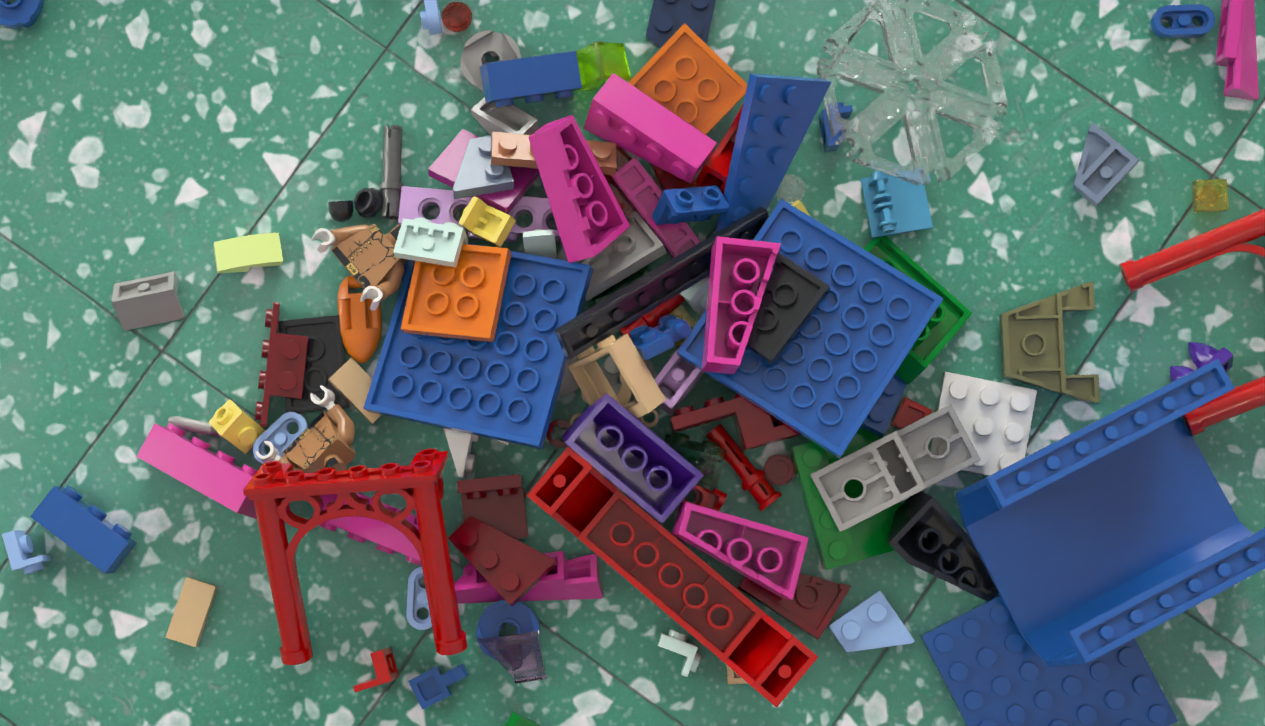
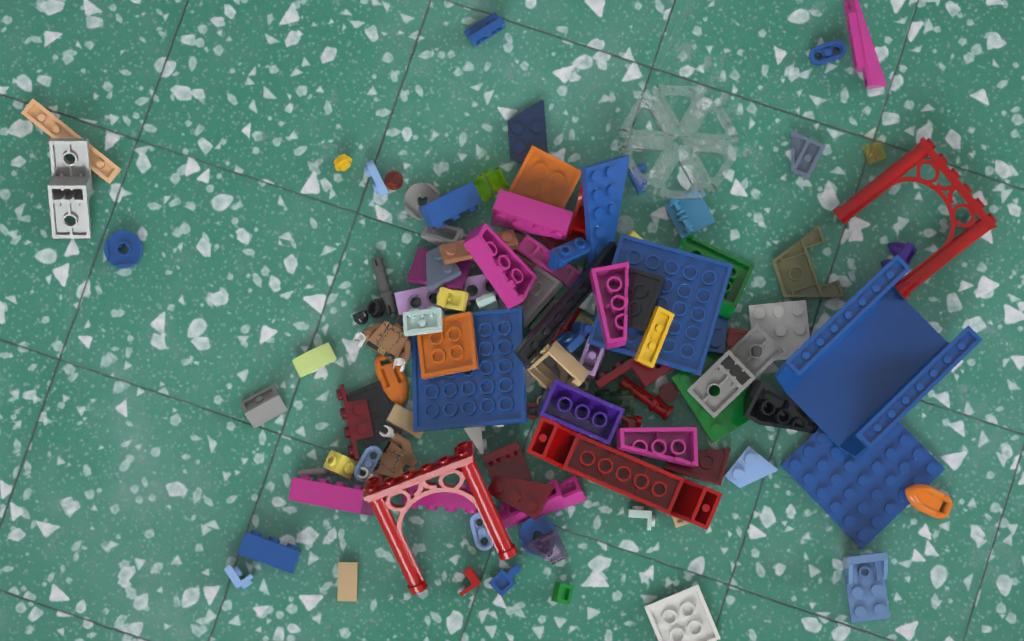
camera: 10 degrees left, 0 degrees up
none -> yellow plate [634,306,675,368]

